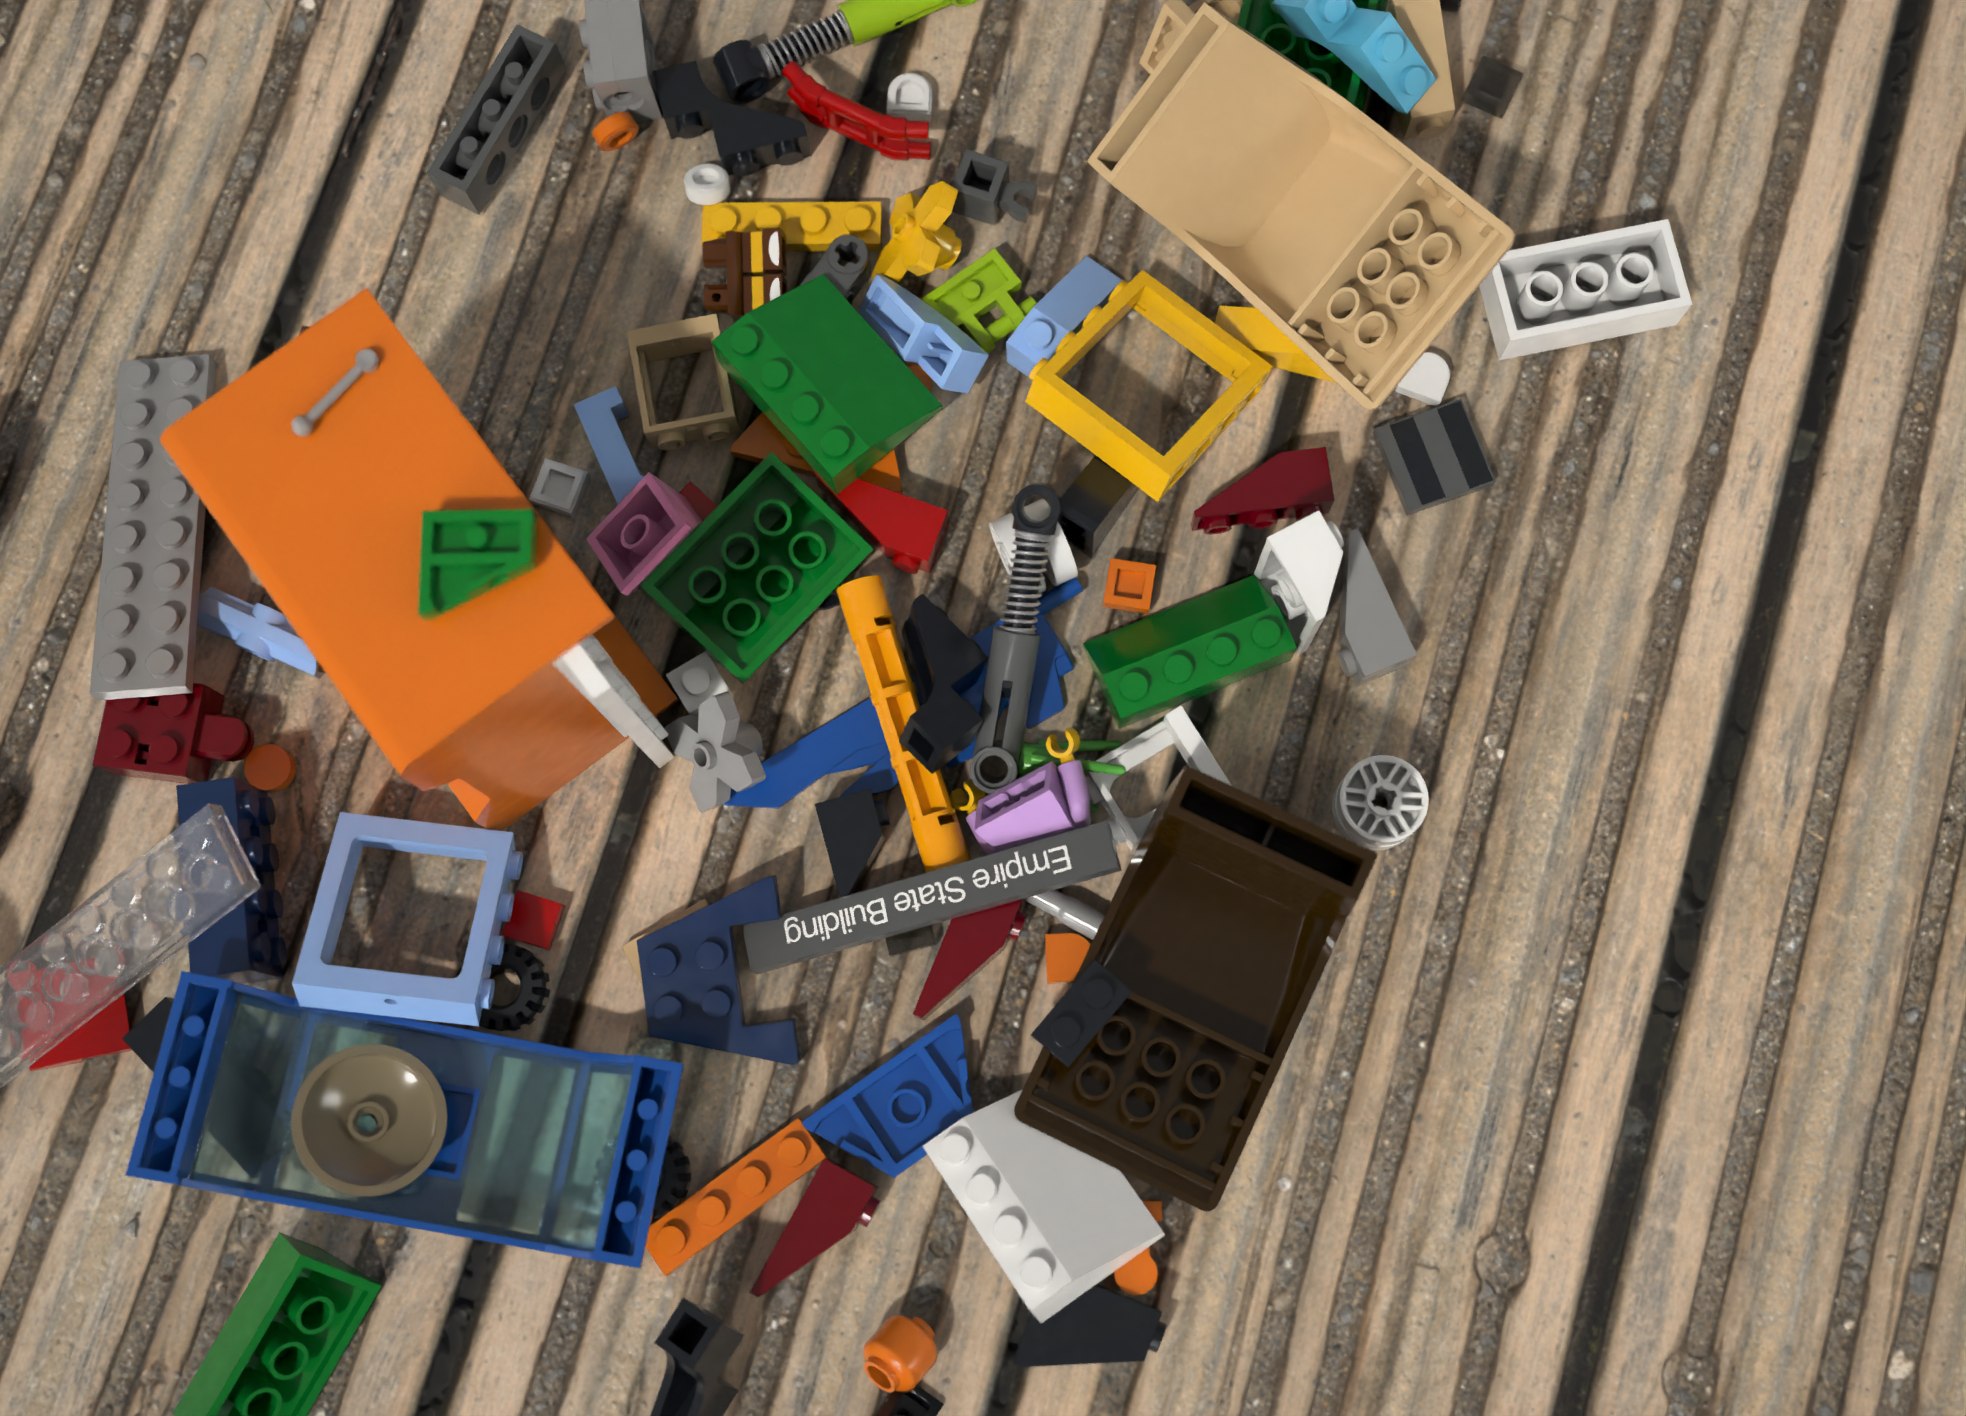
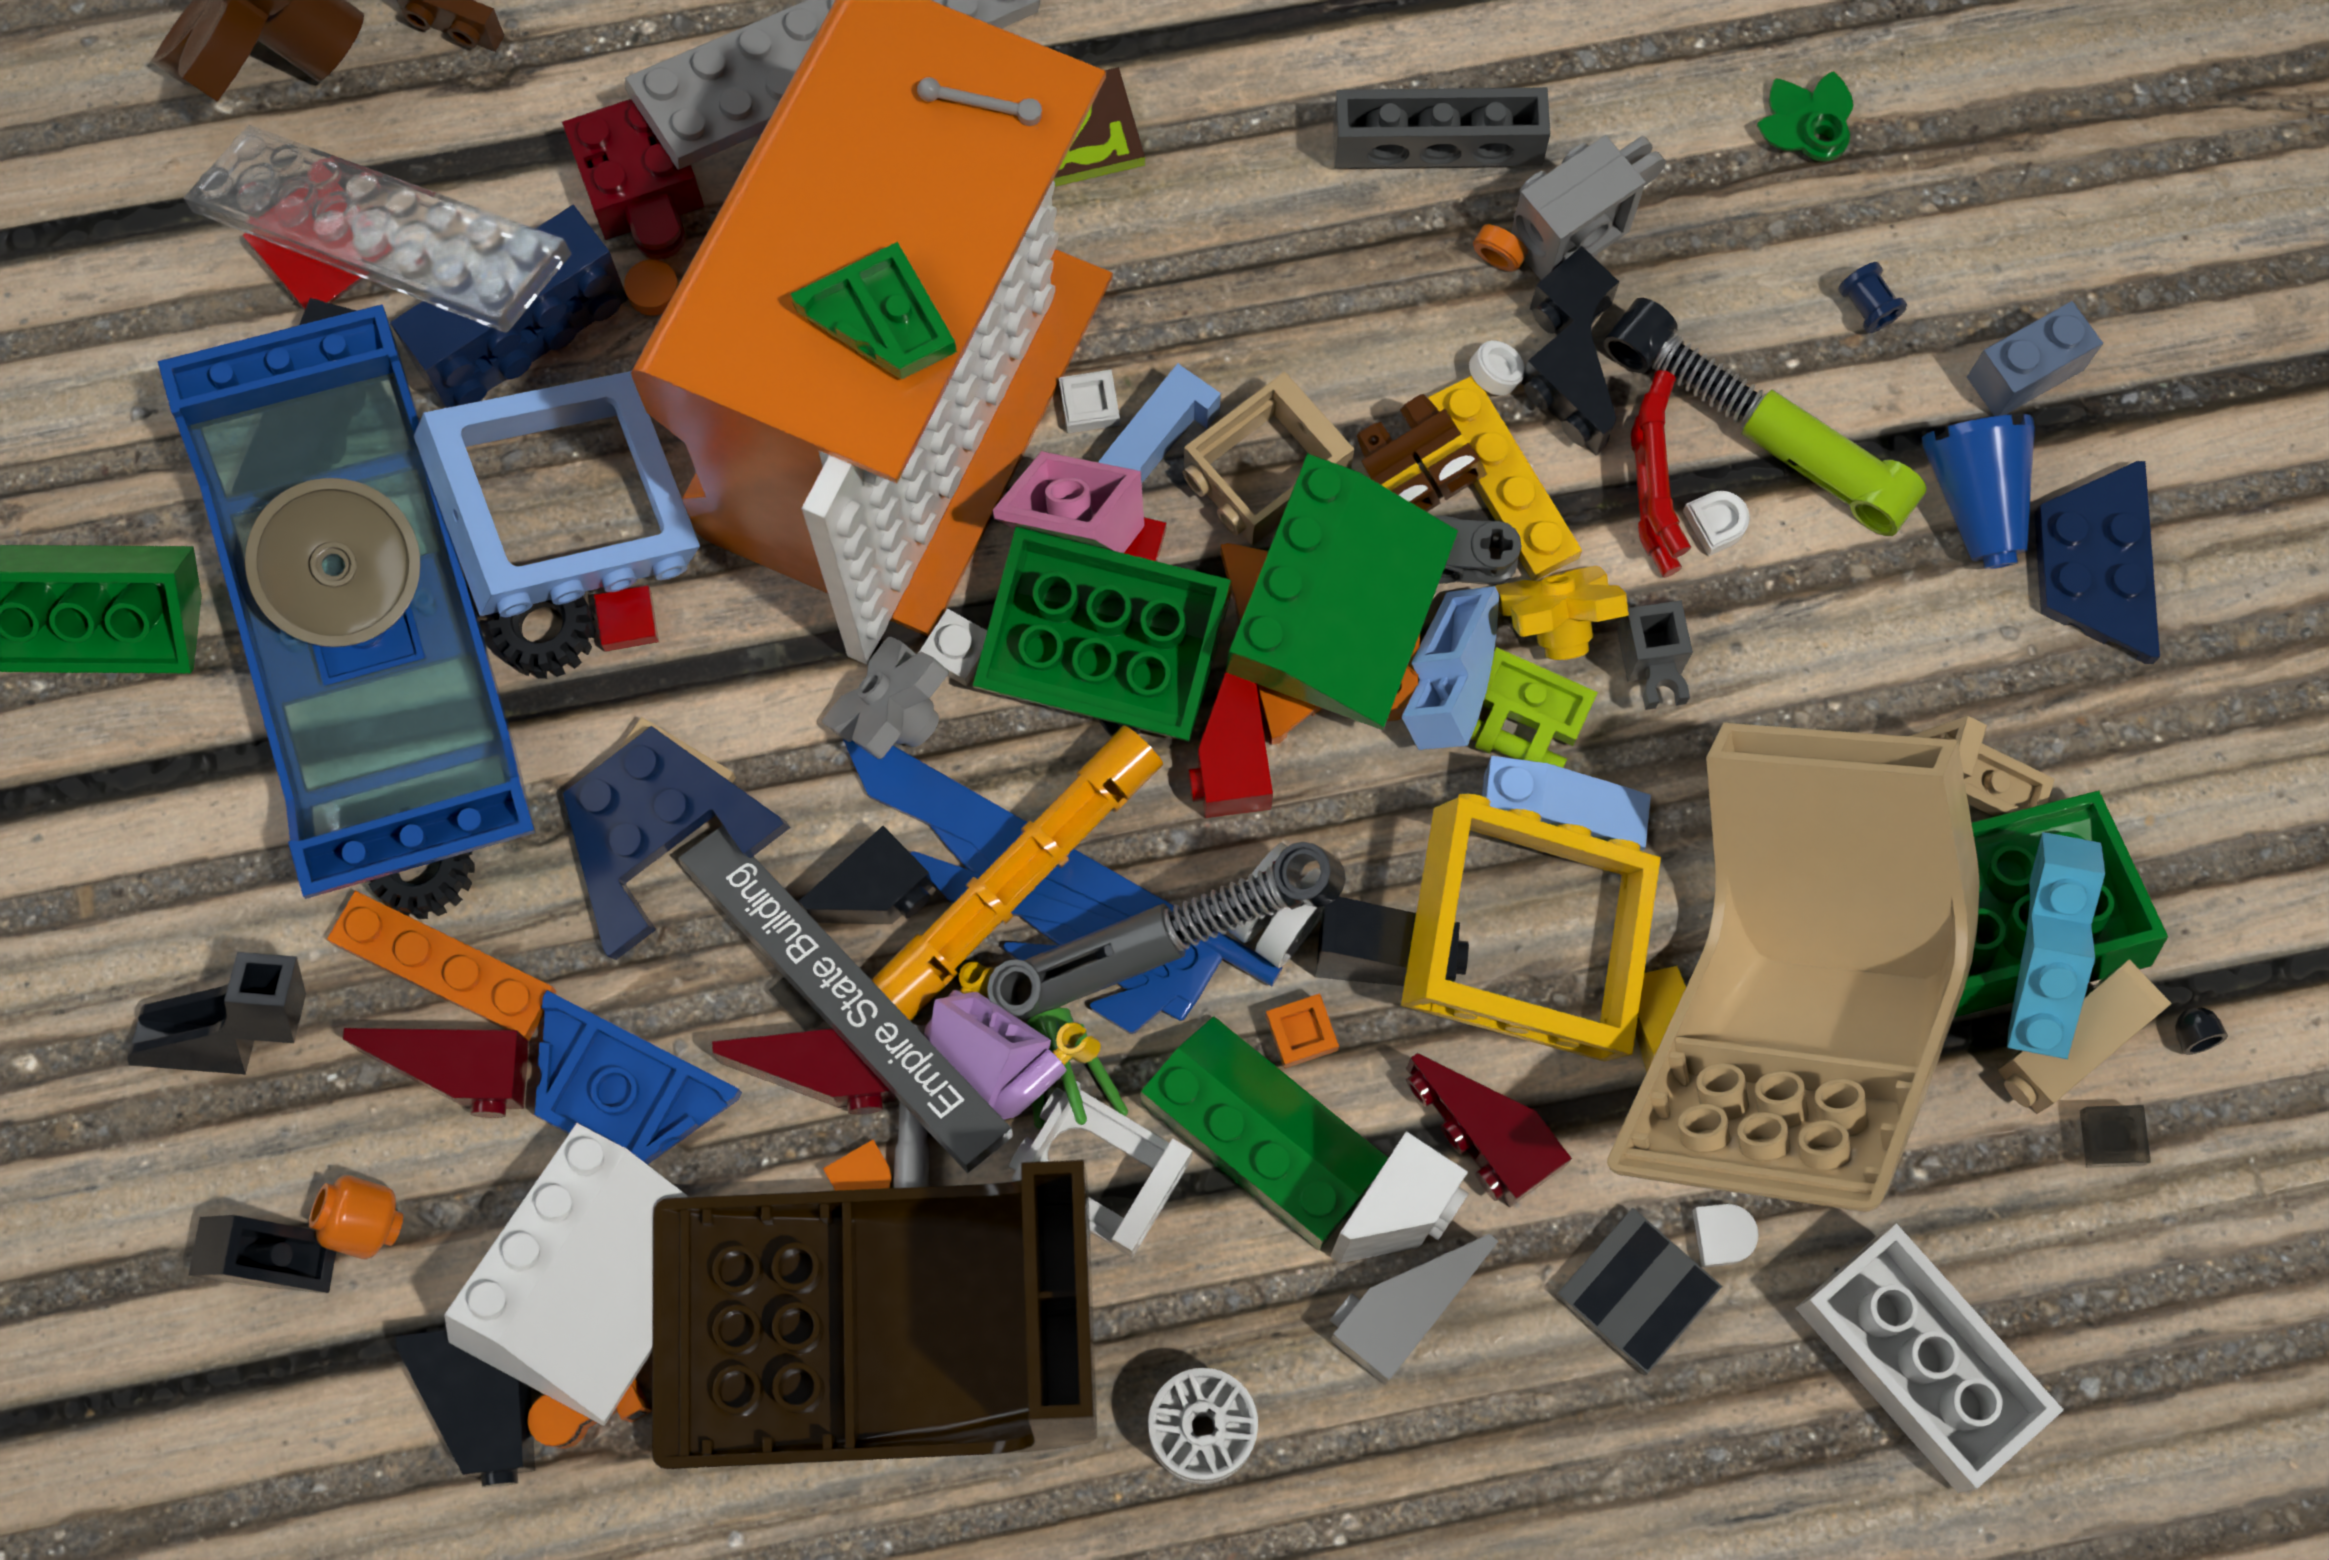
camera: 55 degrees right, 5 degrees down
black arch [899,594,989,774] -> none
black plate [1031,959,1132,1068] -> none

